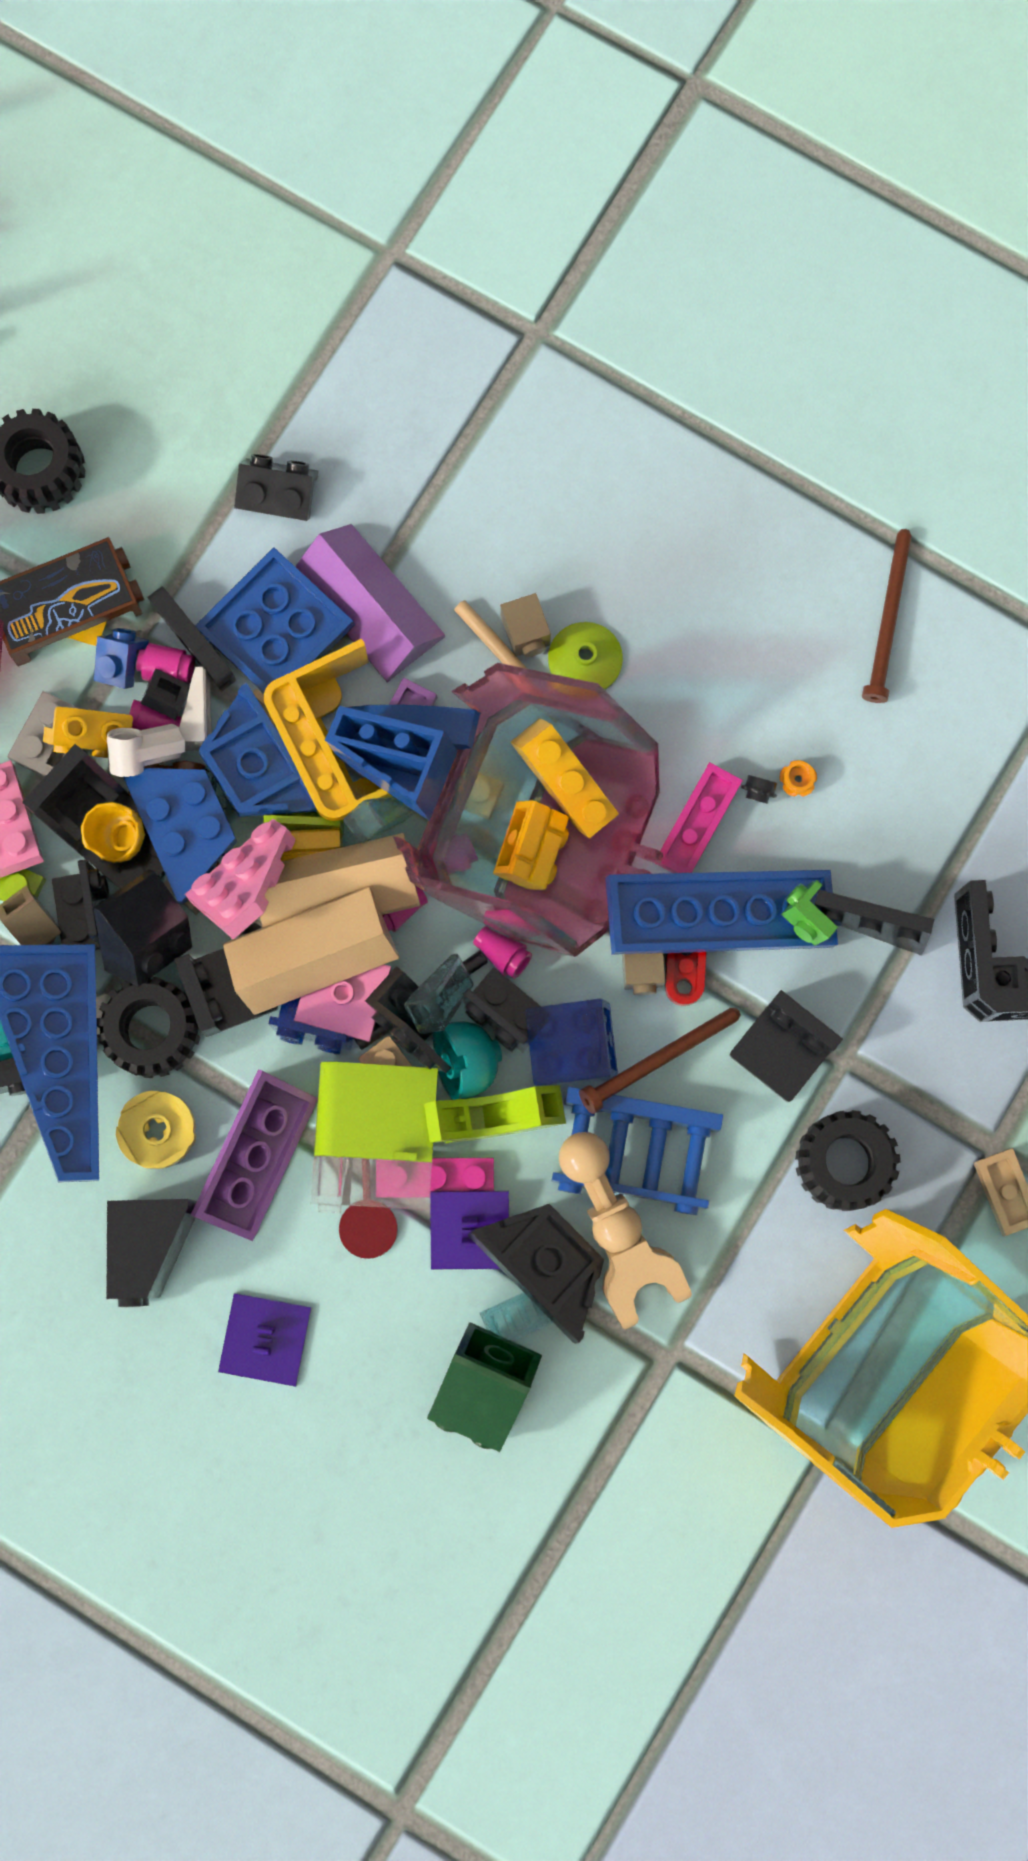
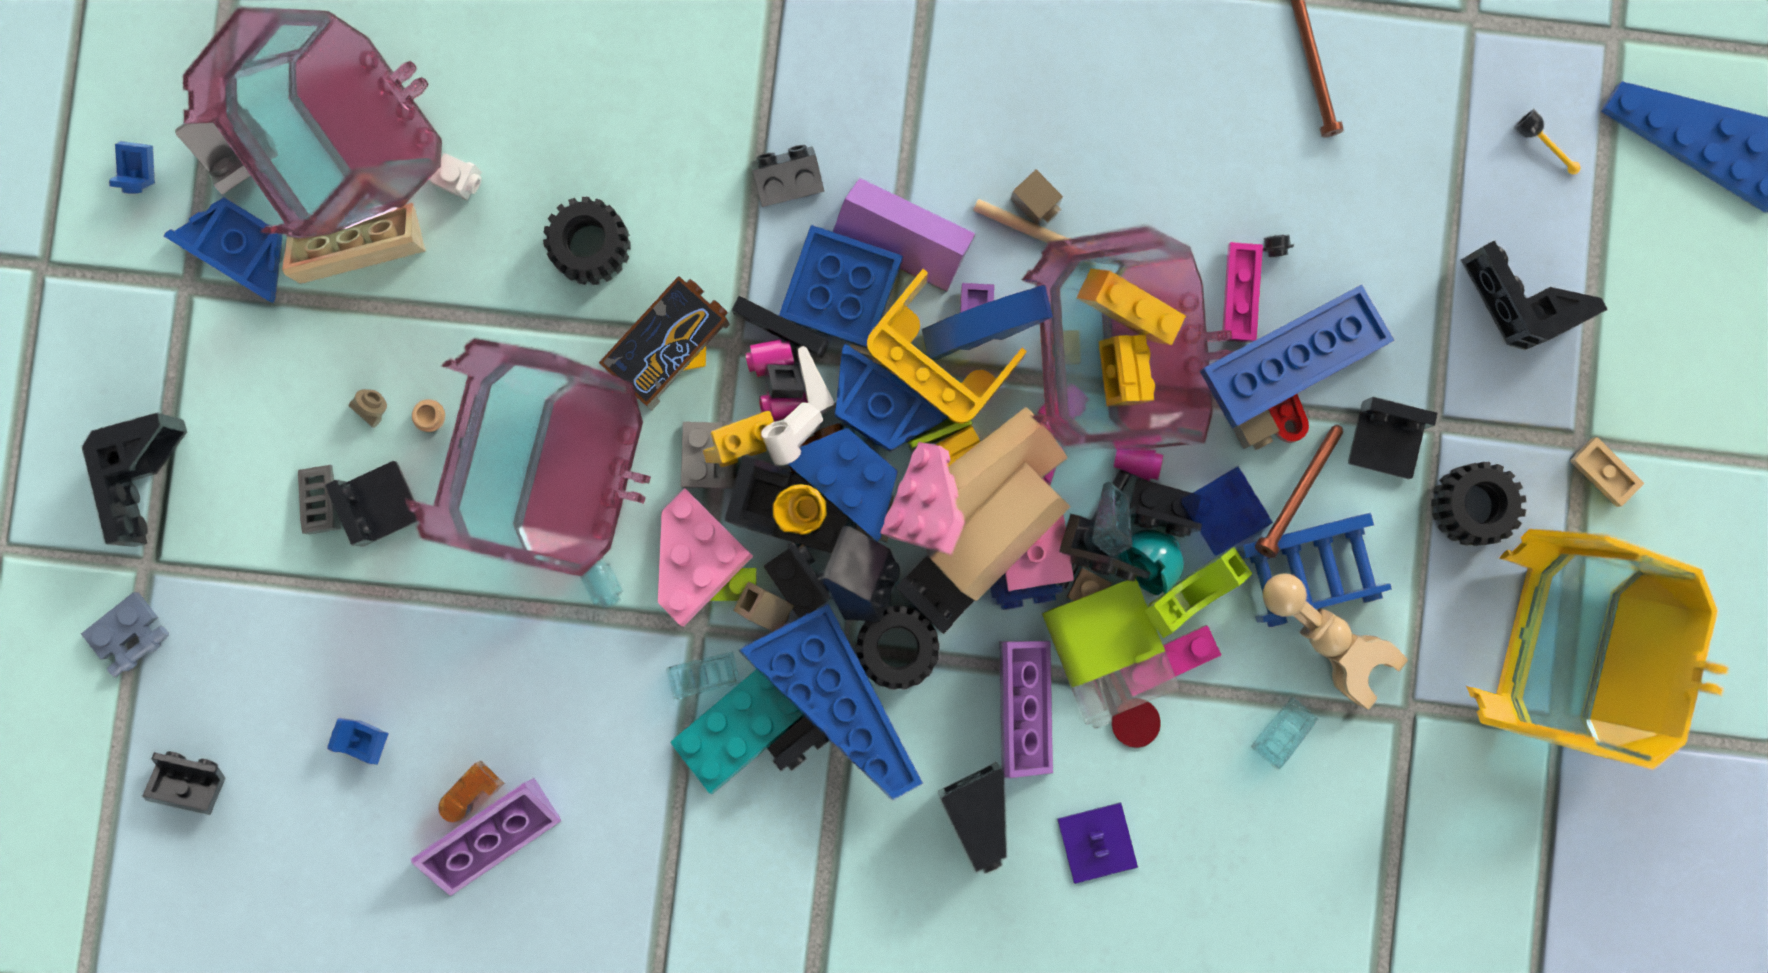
camera: 25 degrees left, 5 degrees up
bracket [94,628,149,689] -> none
light yellow plate [116,1091,196,1169] -> none
blue wedge [325,706,458,821] -> none
clear light blue slope [344,797,416,843] -> none
dark green slope [427,1322,542,1452] -> none
dark purple piece [430,1190,509,1270] -> none
black wing [468,1204,604,1344] -> none
lime dish [548,622,623,695] -> none
light orange plate [779,760,817,797] -> none
bright green bracket [781,880,838,945] -> none
black wing [815,890,935,956] -> none

